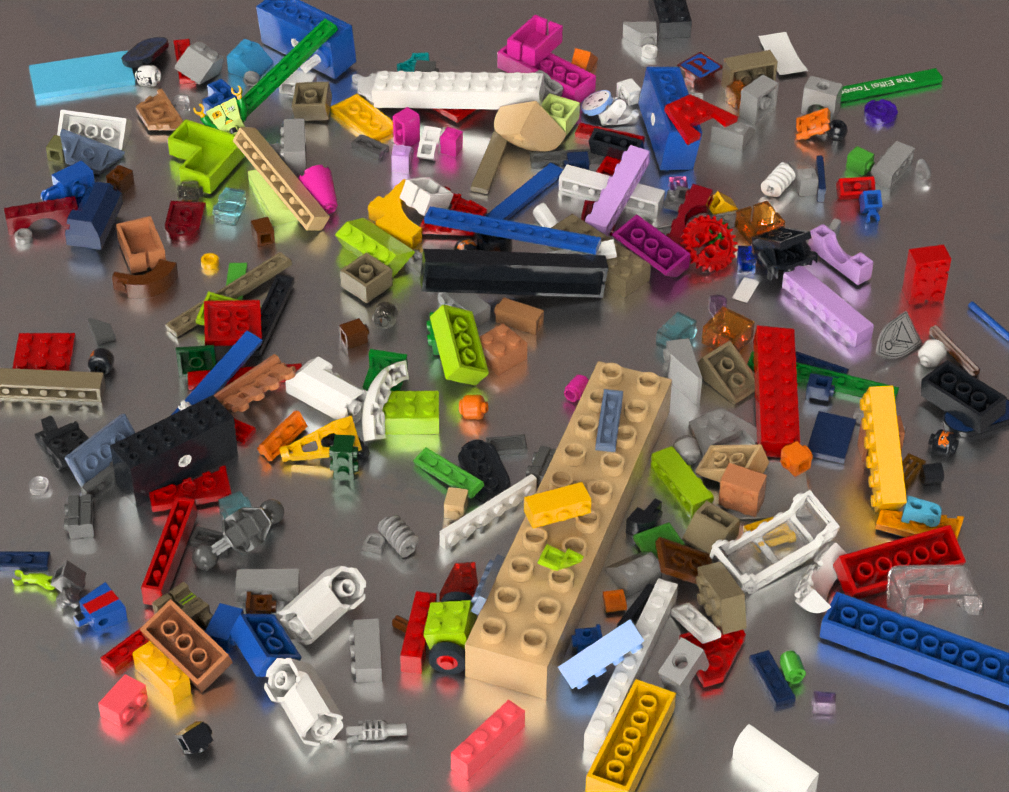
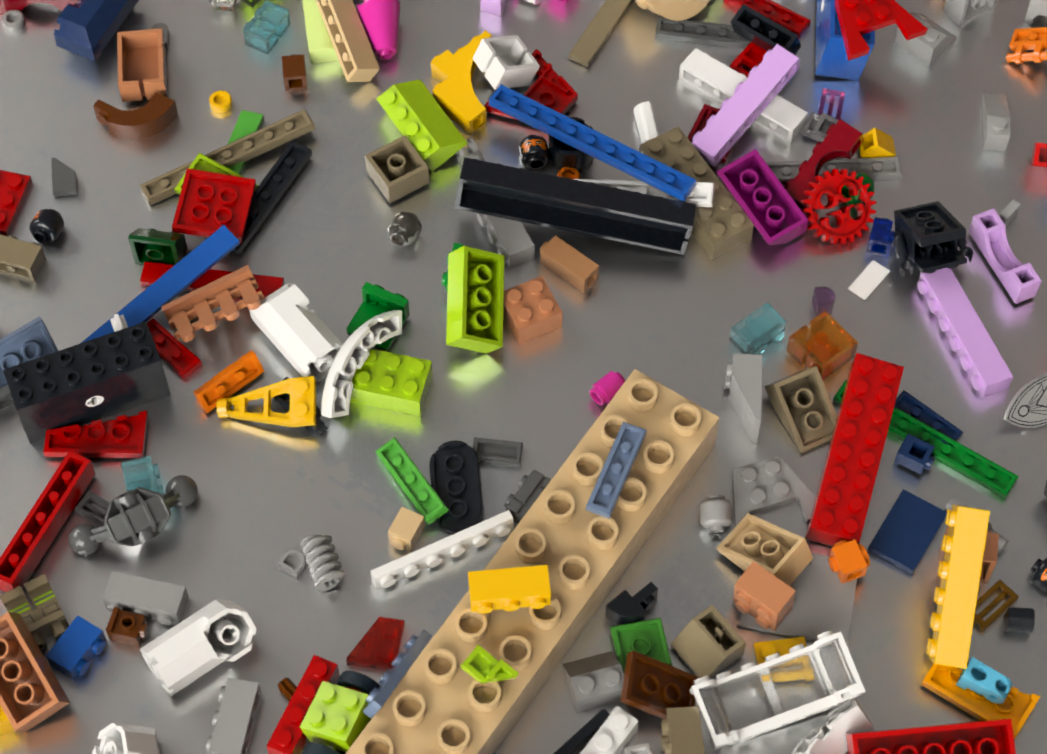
camera: 15 degrees right, 15 degrees up
dark red tile [165,201,206,242] -> none
blue brick [230,614,302,677] -> none
dark green brick [329,434,359,480] -> none
reddish brown brick [339,318,369,350] -> none
orange head [459,395,489,420] -> none
blue tile [486,163,564,220] -> none
dark blue brick [563,151,589,170] -> none
orange plate [602,589,627,613] -> none
lime brick [651,446,714,519] -> none
clear orange piece [735,201,785,248] -> none
white piece [761,162,796,197] -> none
dark blue tile [815,155,826,202] -> none

